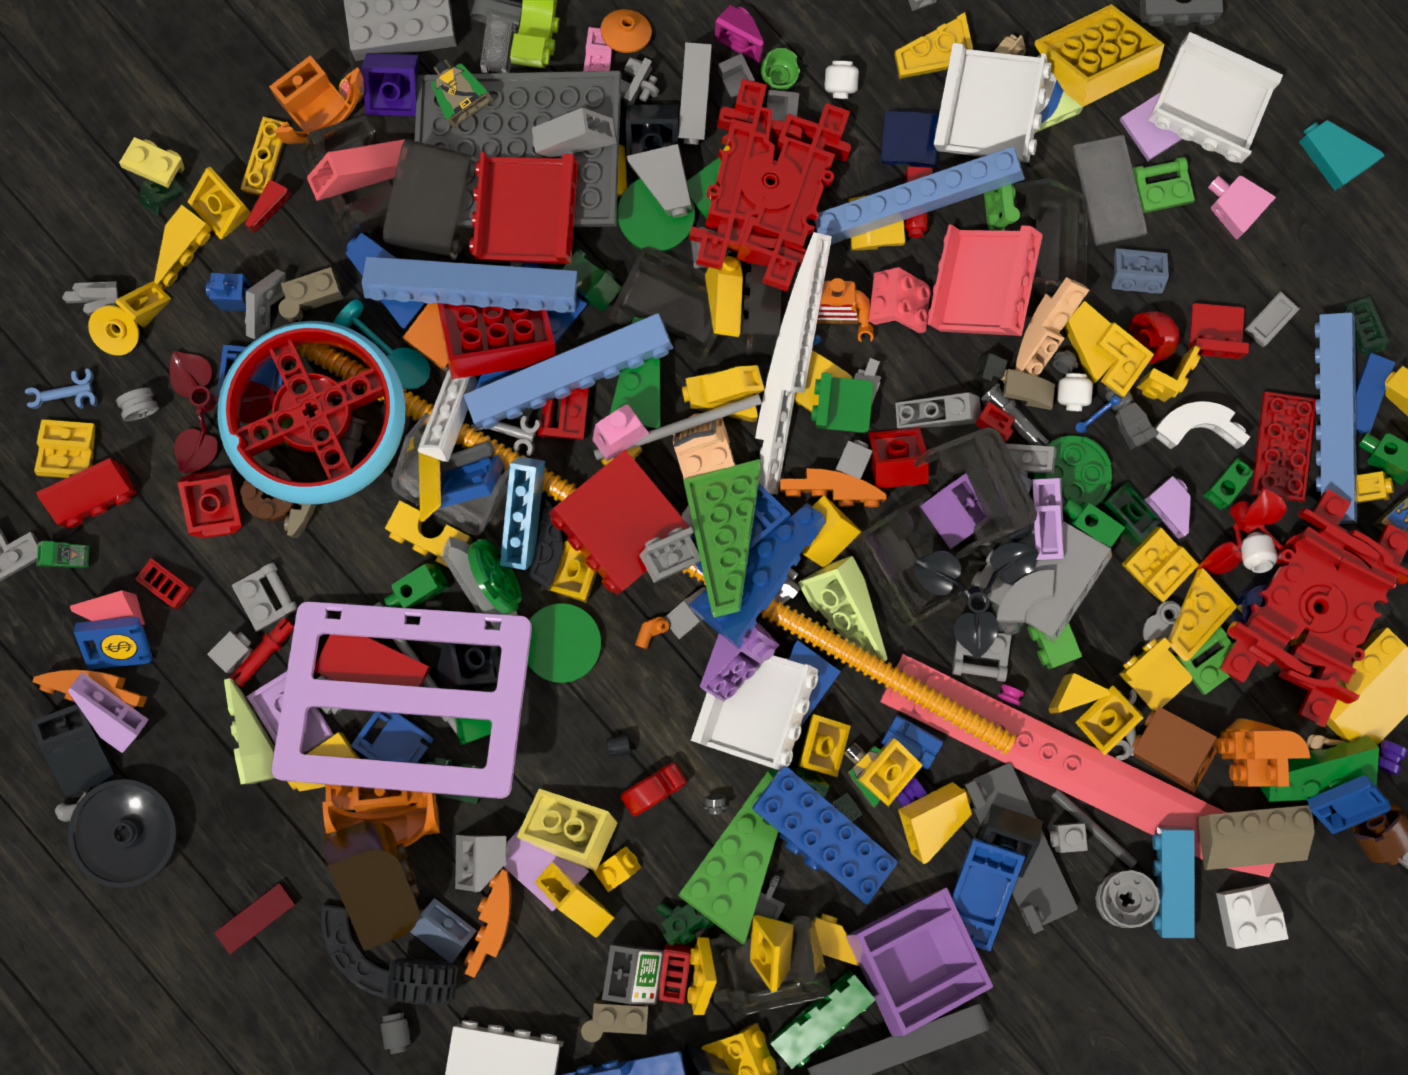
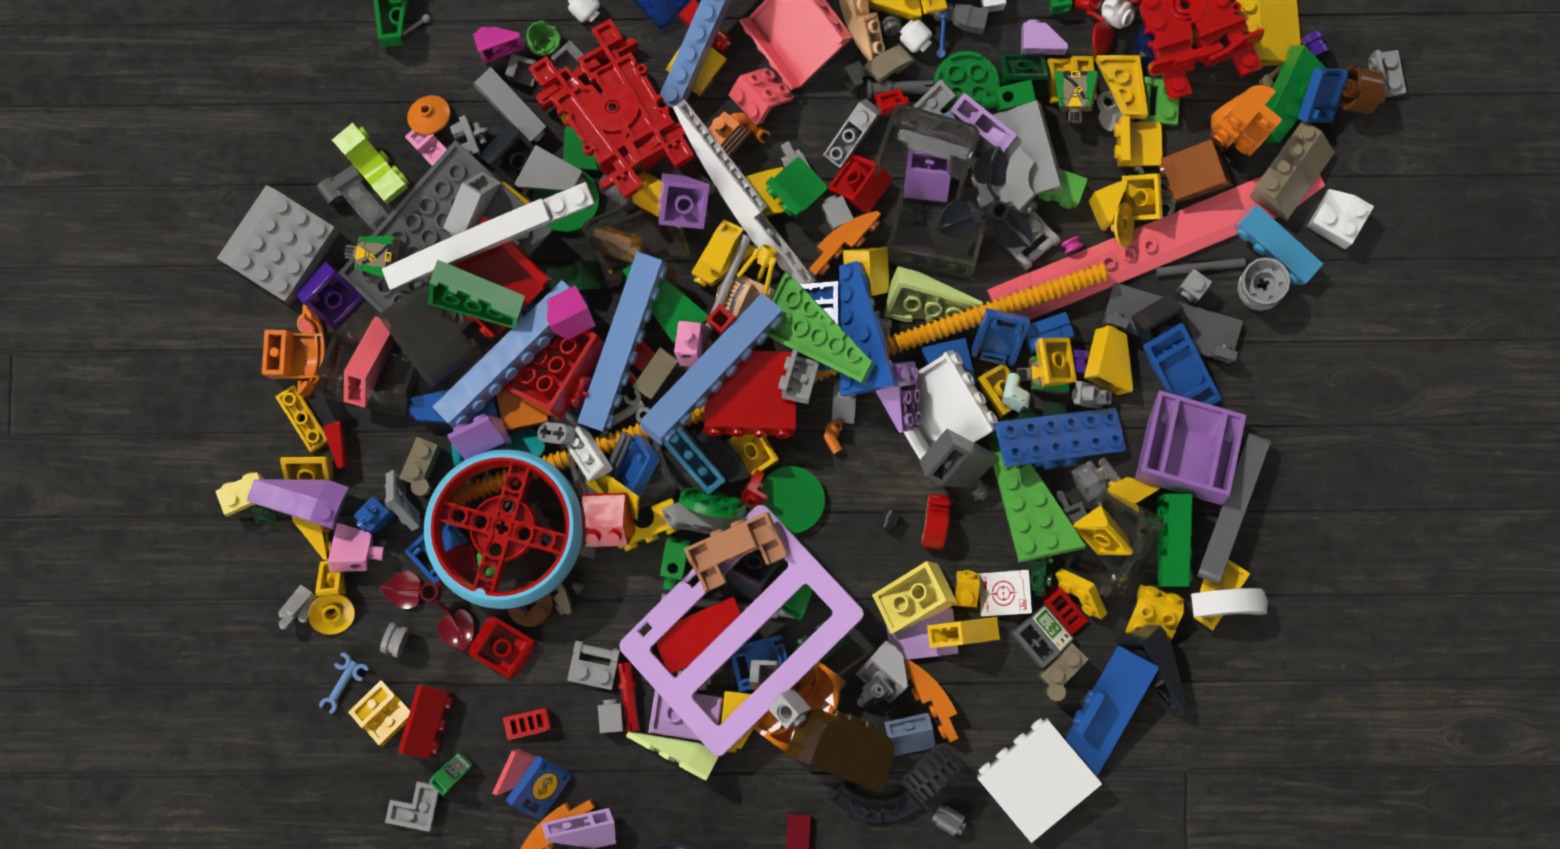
camera: 40 degrees left, 0 degrees up
none -> medium lavender wedge [246,479,349,530]
none -> bright pink torso [328,523,384,572]
none -> white slope [382,182,595,290]
none -> green wedge [428,260,525,329]
none -> medium lavender slope [447,414,512,460]
none -> light grey beam [538,422,575,445]
none -> dark pink slope [547,285,595,340]
none -> red piece [569,375,592,408]
none -> slope [581,492,636,547]
none -> clear orange panel [593,226,644,263]
none -> dark tan slope [633,347,678,399]
none -> medium blue brick [640,293,783,445]
none -> medium lavender slope [659,173,710,229]
none -> nougat bracket [684,512,789,592]
none -> red piece [706,303,737,335]
none -> yellow plant [737,244,778,296]
none -> red bracket [740,469,768,508]
none -> flat silver panel [749,660,780,689]
none -> light grey brick [768,688,811,729]
none -> dark grey hinge [857,674,894,708]
none -> dark grey slope [919,429,998,489]
none -> blue container [970,308,1030,366]
none -> white sticker [979,570,1032,616]
none -> light aqua piece [1002,373,1031,414]
none -> torso [1054,71,1098,123]
none -> light grey hips [1071,381,1112,410]
none -> clear brick [1071,458,1119,502]
none -> yellow dish [1110,203,1134,248]

